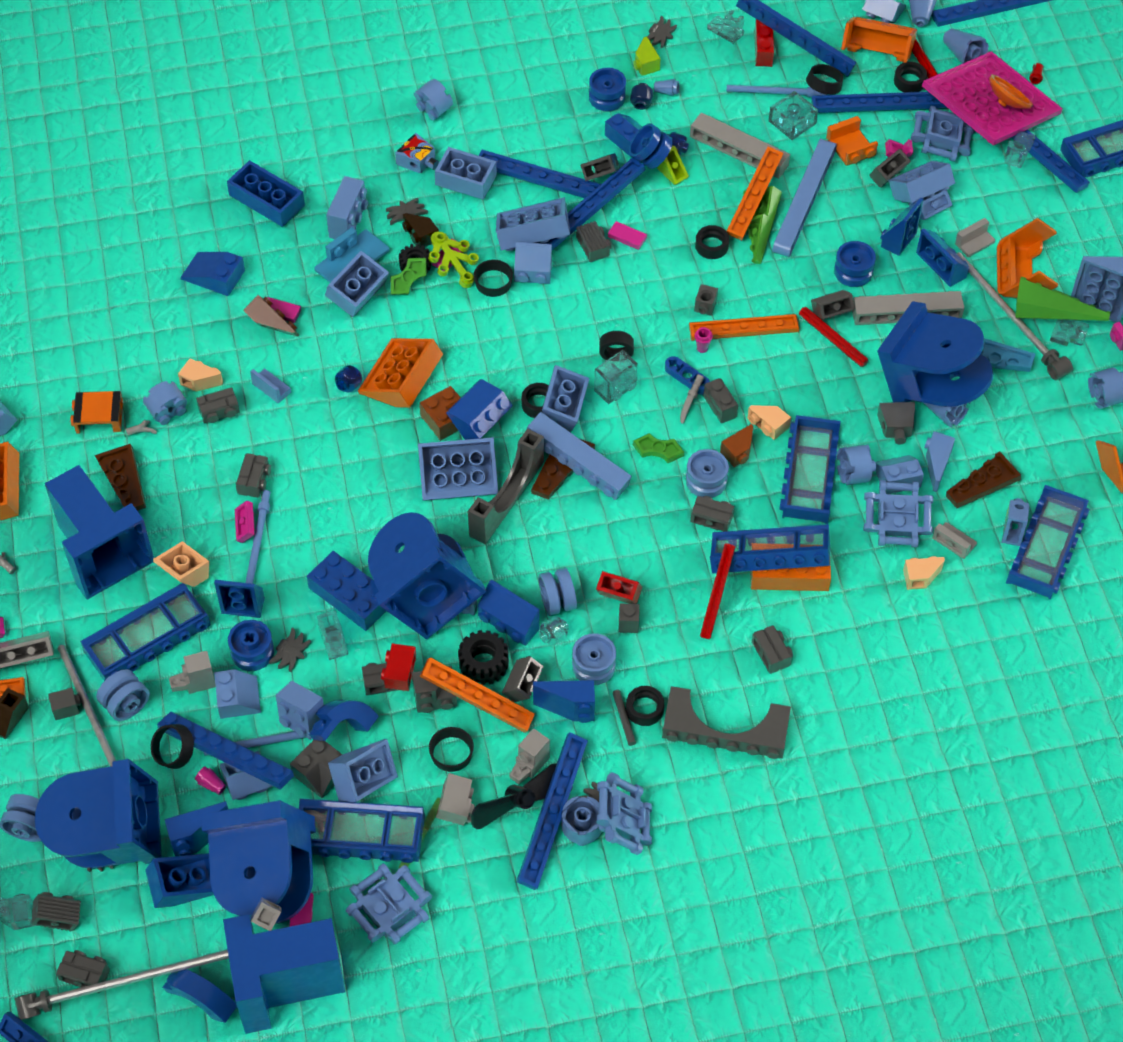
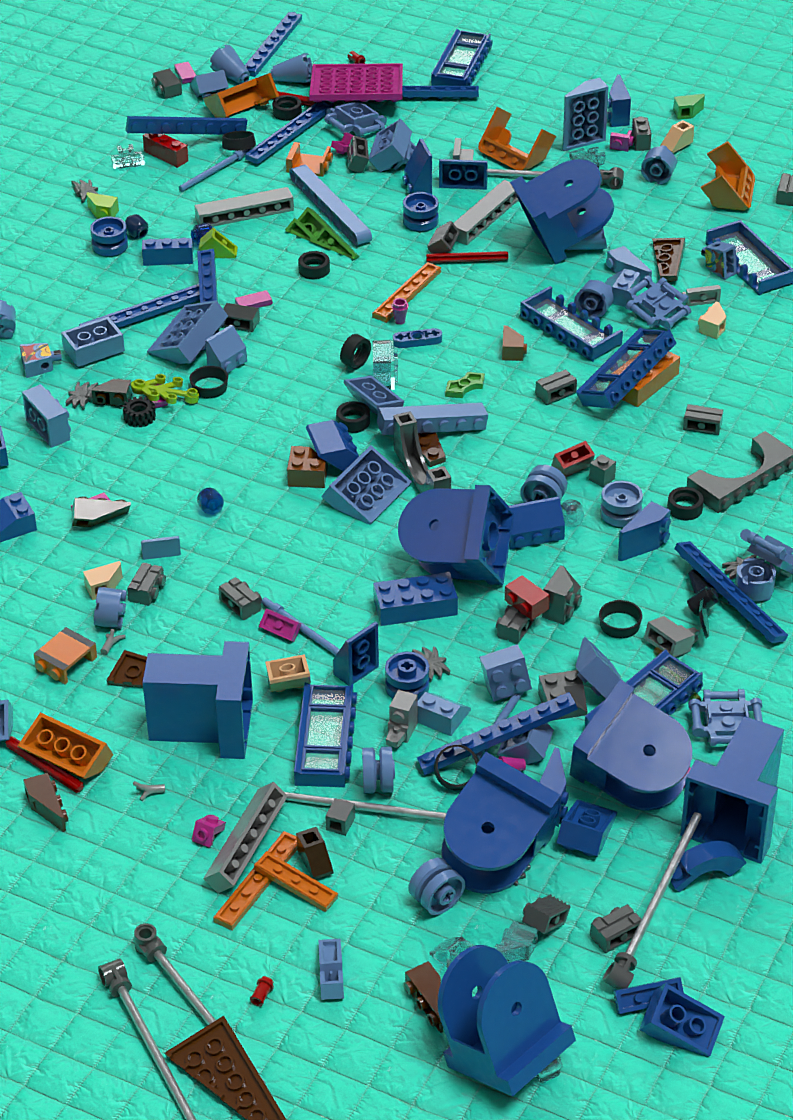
camera: 50 degrees left, 15 degrees down
light grey brick [251,897,281,931] -> none
blue arch [308,700,379,741] -> none
dark azure bracket [314,227,389,283] -> none
clear light blue slope [317,610,348,660] -> none
medium blue brick [325,251,389,317] -> none
orange slope [358,338,443,408] -> none
bright green tile [390,258,427,295] -> none
orange plate [420,657,535,733] -> none
black tyre [458,630,509,685] -> none
dark grey brick [502,656,543,702] -> none
light grey hinge [509,728,550,784] -> none
dark grey torso [580,153,620,181] -> none
dark grey bar [612,690,636,746] -> none
blue wheel [629,123,672,169] -> none
medium blue cone [654,79,679,96] -> none
light grey piece [680,374,704,424] -> none
medium blue wheel [686,449,729,498] -> none
dark grey brick [694,284,718,316] -> none
red axle [700,543,735,639] -> none
dark grey brick [703,378,738,423] -> none
orange plate [727,146,784,241] -> none
light nougat slope [747,405,791,440] -> none
clear light blue brick [768,91,818,140] -> none
dark grey torso [877,402,915,445] -> none
orange dish [989,74,1033,109] -> none
clear light blue slope [1005,131,1035,169] -> none
bright green wedge [1016,277,1110,321] -> none

